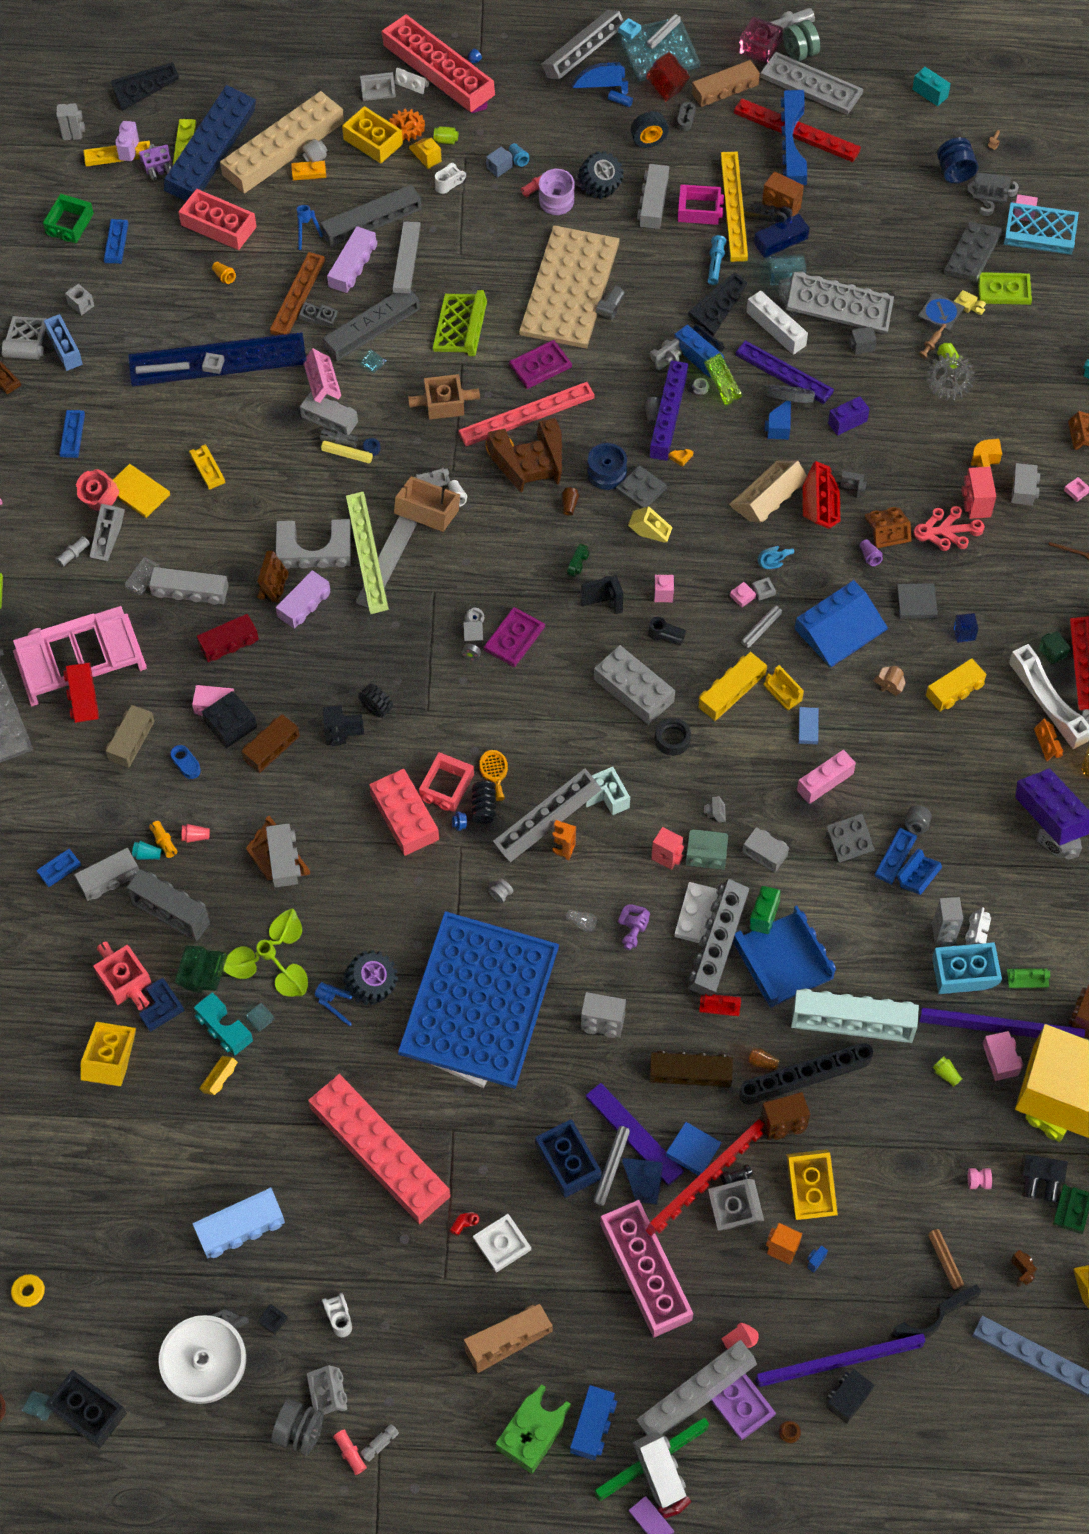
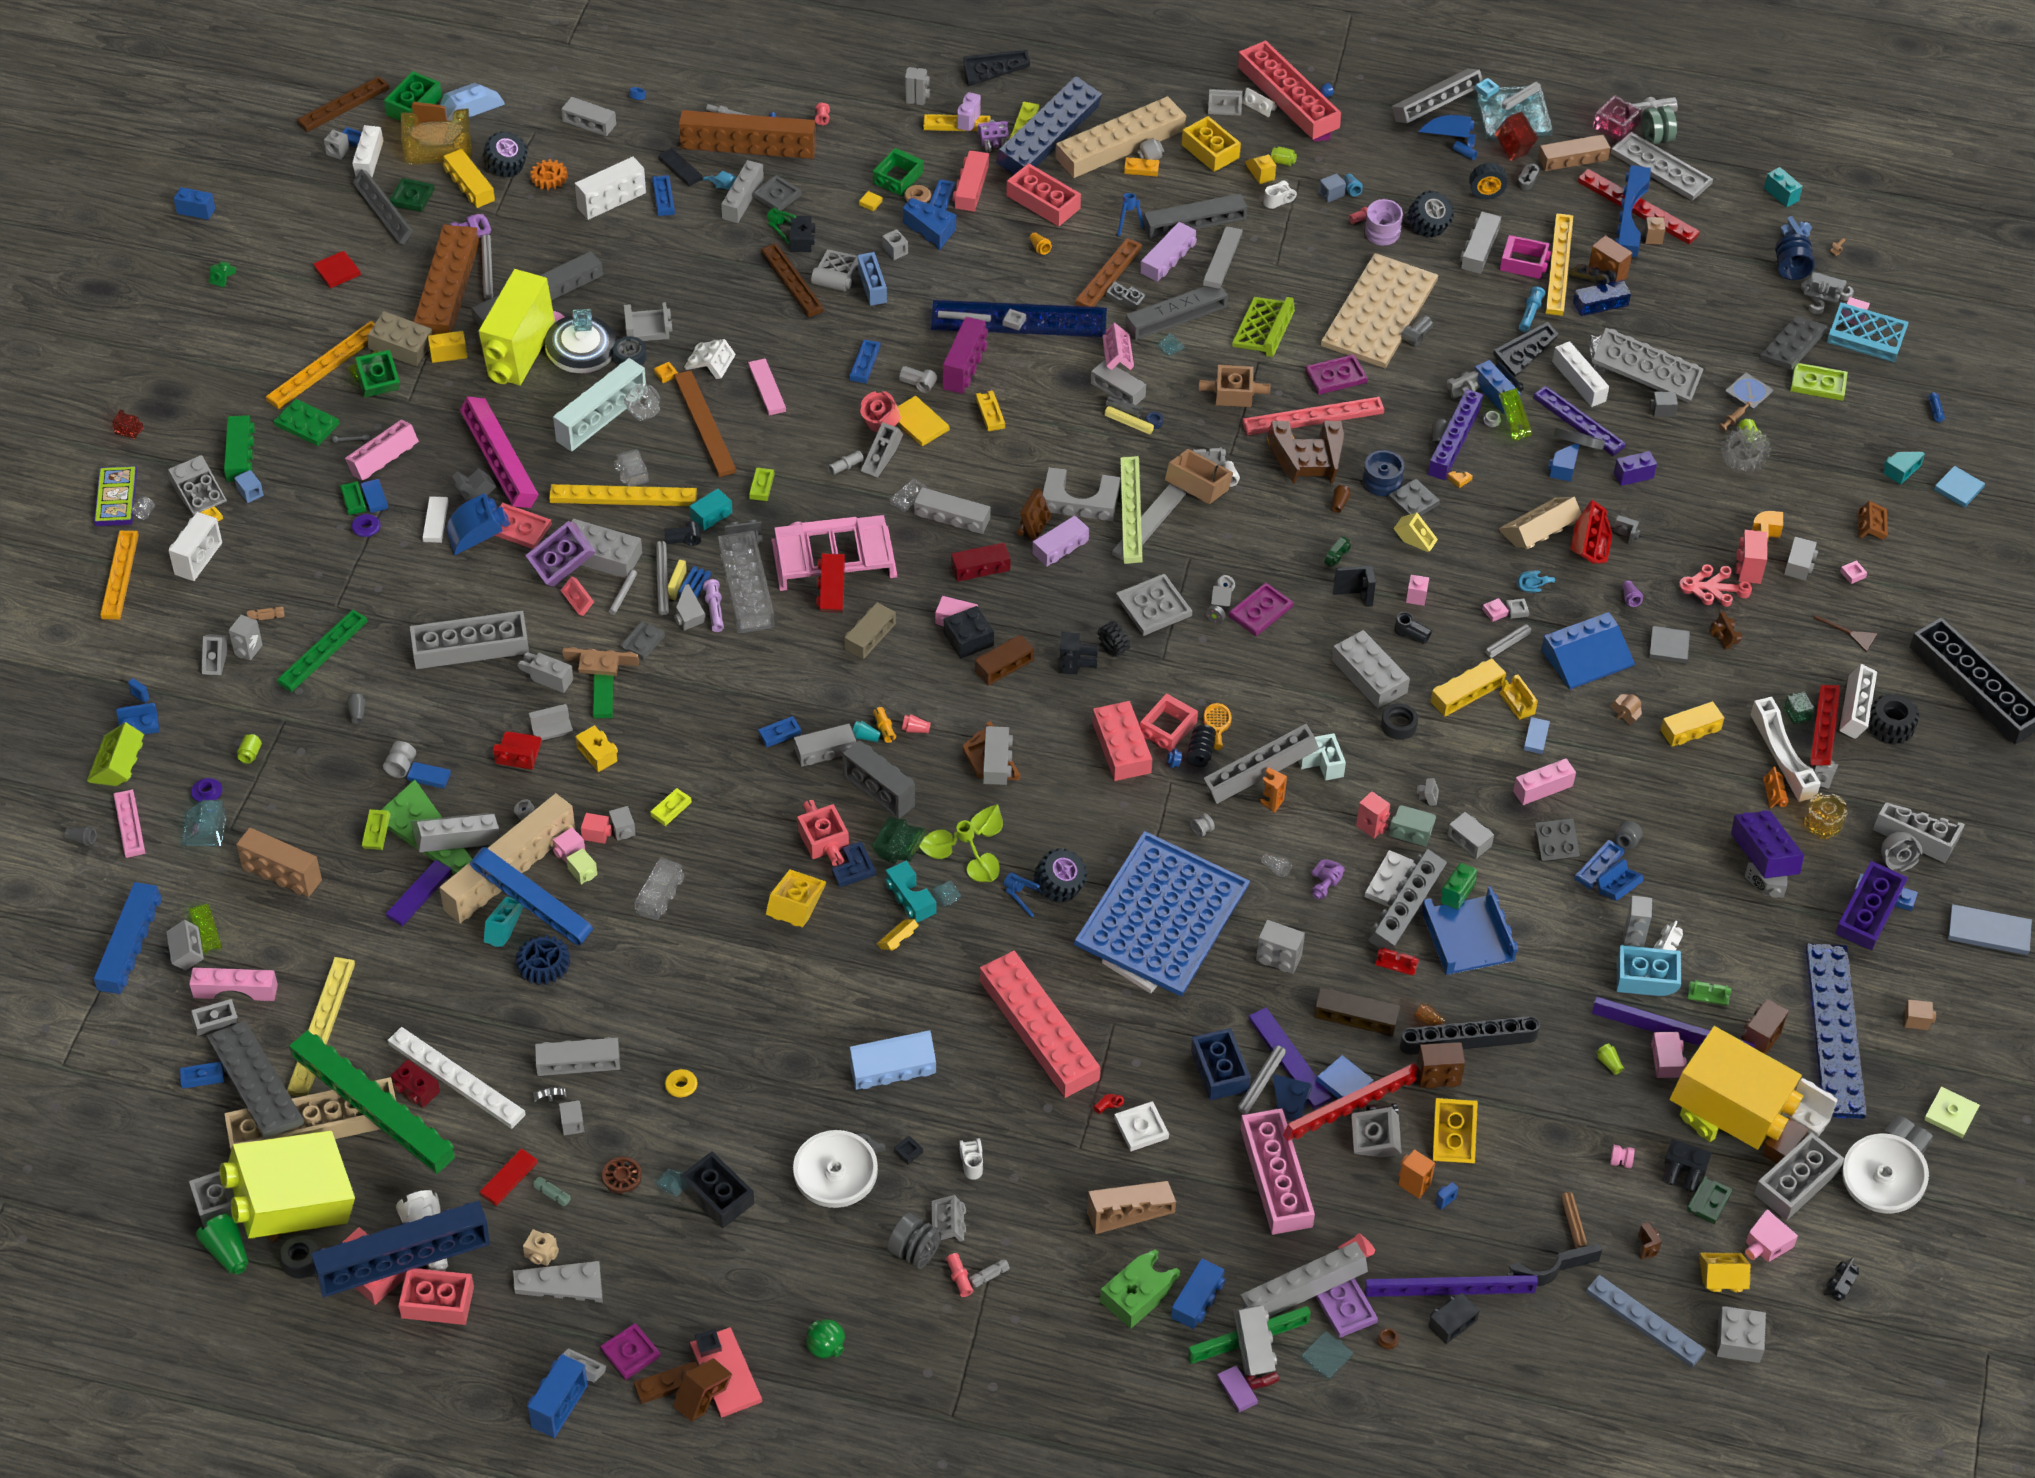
camera: 10 degrees right, 10 degrees down
blue piece [171,745,201,779] -> none
orange gear [389,109,425,141] -> none
clear light blue slope [766,254,806,285] -> none
light aqua brick [791,989,919,1043] -> none
dark orange bracket [865,507,911,548] -> none
clear blue brick [953,613,979,643] -> none
light yellow plate [954,290,986,315] -> none
none -> yellow tile [859,191,883,212]
none -> light grey piece [899,366,937,393]
none -> blue wedge [903,197,956,250]
none -> medium nougat piece [904,185,931,203]
none -> magenta brick [943,316,988,394]
none -> coral brick [952,150,989,211]
none -> light grey plate [1116,574,1192,636]
none -> clear light blue piece [1302,1331,1353,1379]
none -> medium nougat brick [1644,217,1665,244]
none -> reddish brown hips [1710,612,1743,649]
none -> medium blue hips [1781,216,1812,237]

